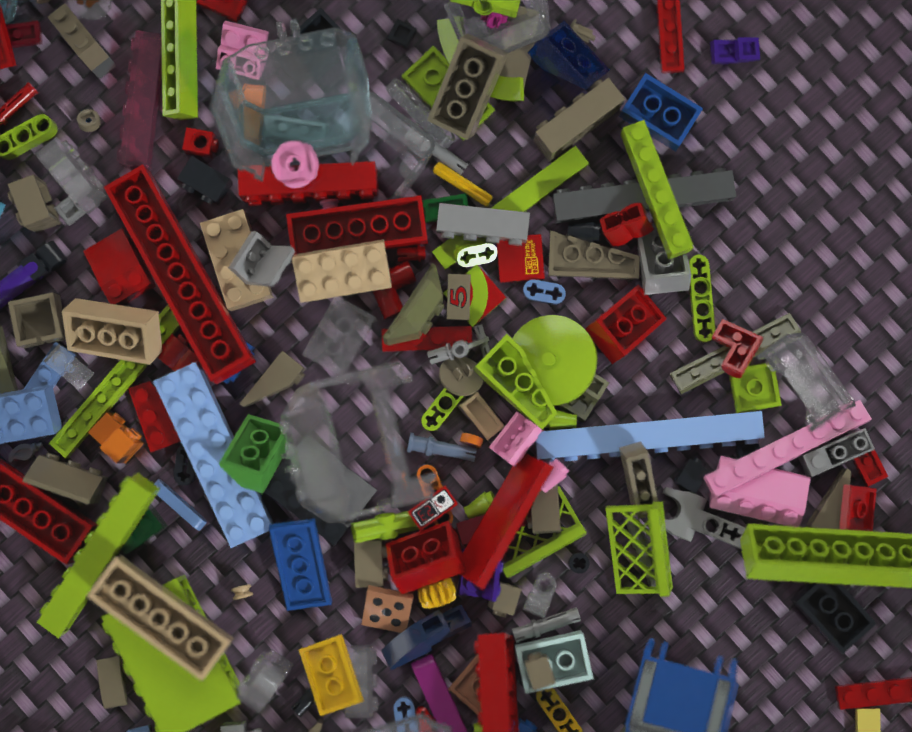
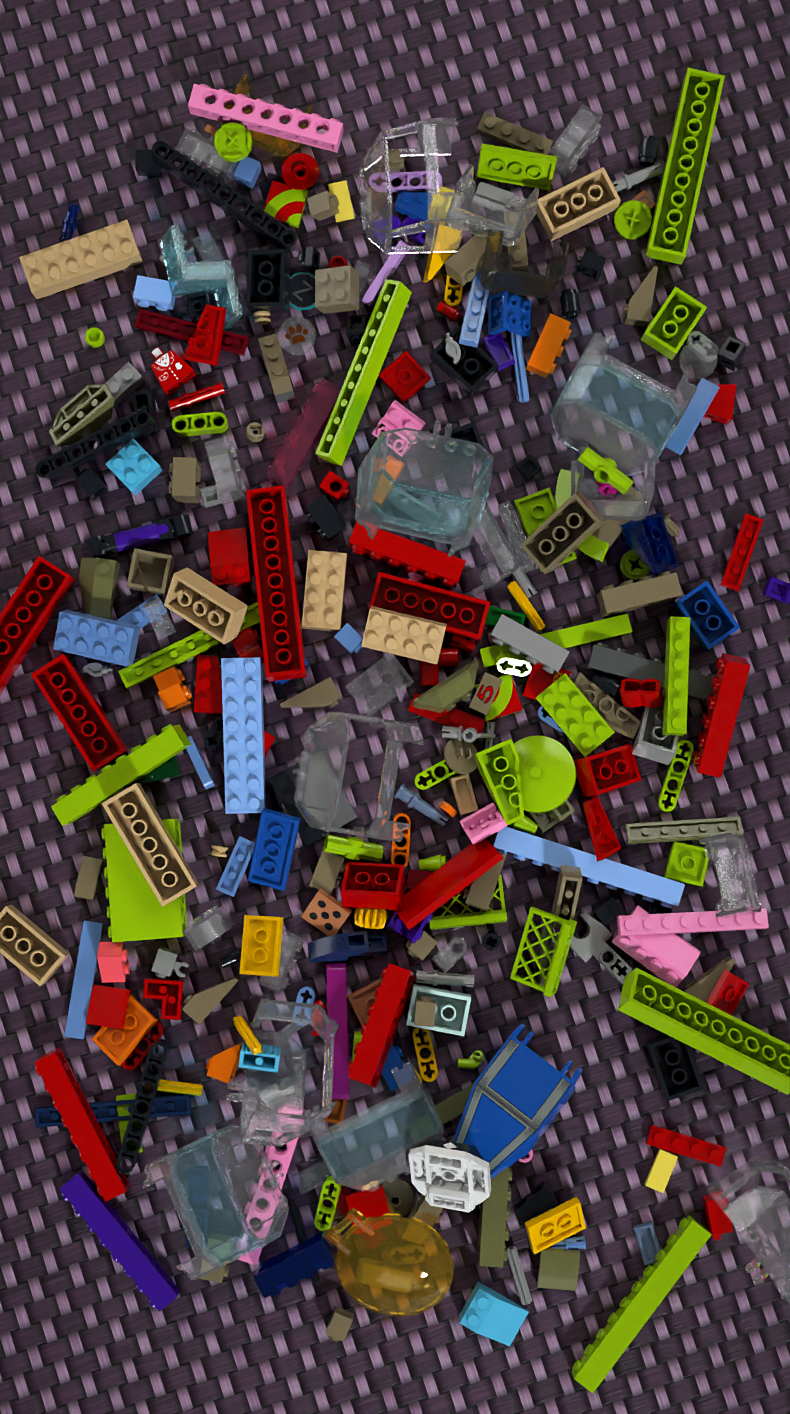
camera: 20 degrees right, 0 degrees up
dark tan slope [23,452,108,504] -> none
bright green slope [219,414,290,494] -> none
light grey bracket [228,231,295,287] -> none
bright pink plate [272,141,319,188] -> none
tile [408,486,458,531] -> none
bright pink cone [541,459,569,493] -> none
red brick [712,319,763,379] -> none
light grey slope [798,428,875,477] -> none
red plate [852,449,889,487] -> none
none -> medium blue plate [216,836,255,897]
none -> medium blue brick [334,623,363,654]
none -> lime arm [457,1050,484,1069]
none -> lime plate [536,673,615,757]
none -> red wing [583,796,621,862]
none -> lime gear [620,549,651,580]
none -> red brick [692,653,750,778]

